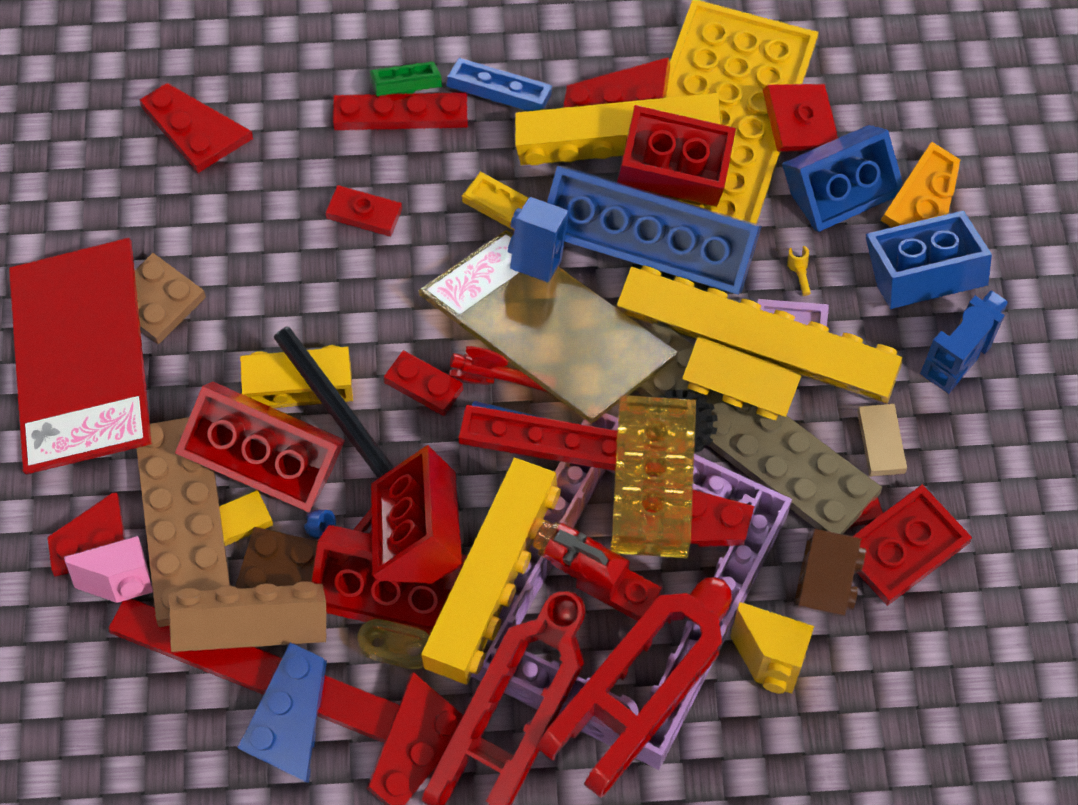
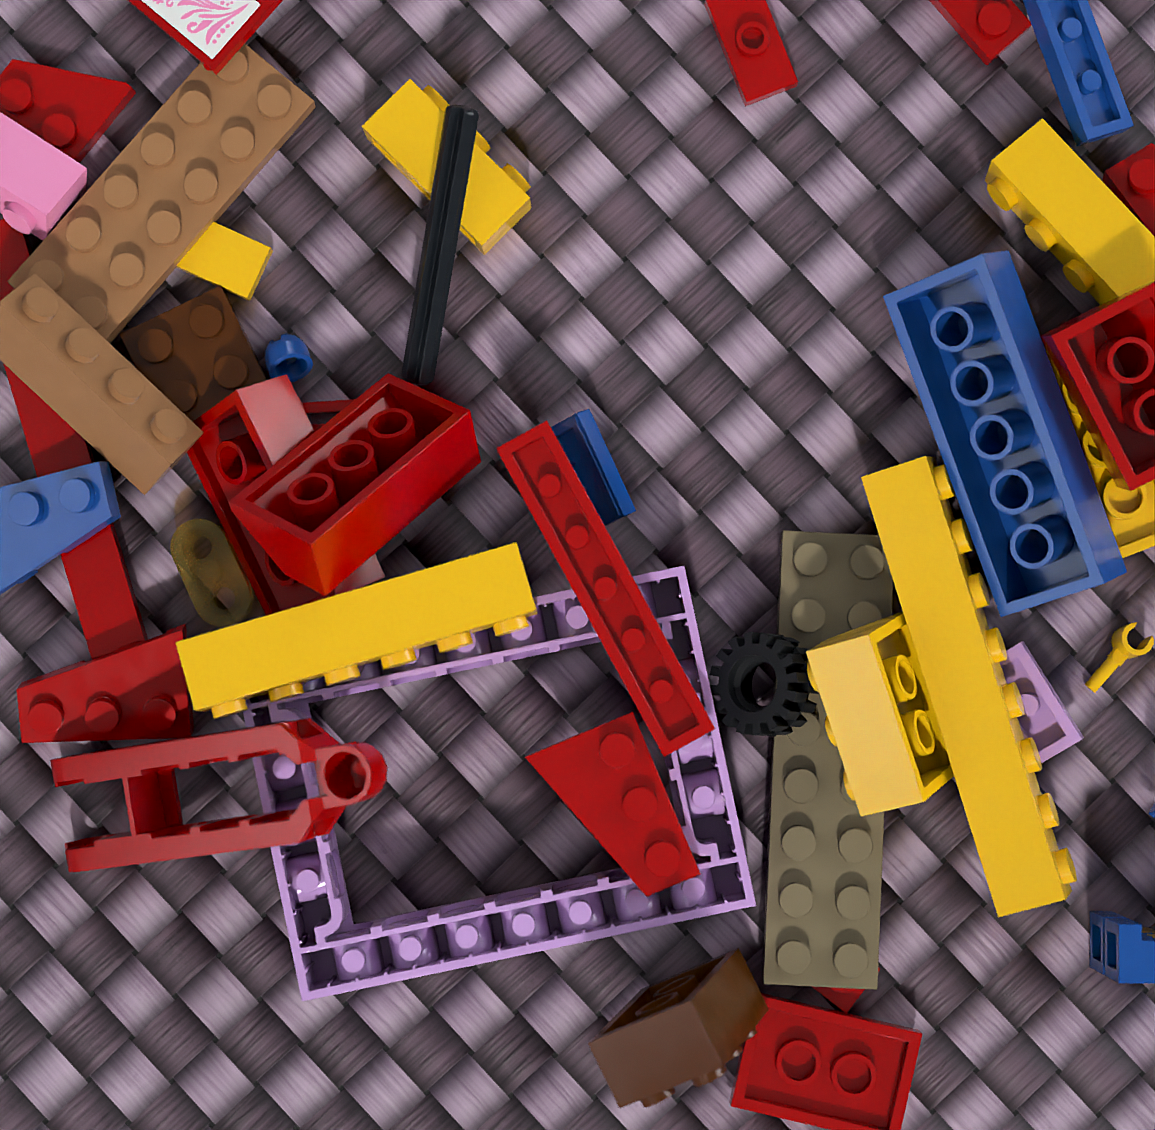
camera: 50 degrees right, 25 degrees up
red slope [175,381,345,513] -> none
red plate [384,350,463,416] -> none
clear yellow piece [419,230,678,424] -> none
red piece [449,346,556,393] -> none
yellow plate [462,172,528,230] -> none
blue brick [508,197,569,283] -> none
red plate [532,520,662,621] -> none
red piece [537,577,732,798] -> none
clear yellow brick [611,395,696,558] -> none
yellow slope [730,602,814,694] -> none
tan tile [857,404,907,477] -> none

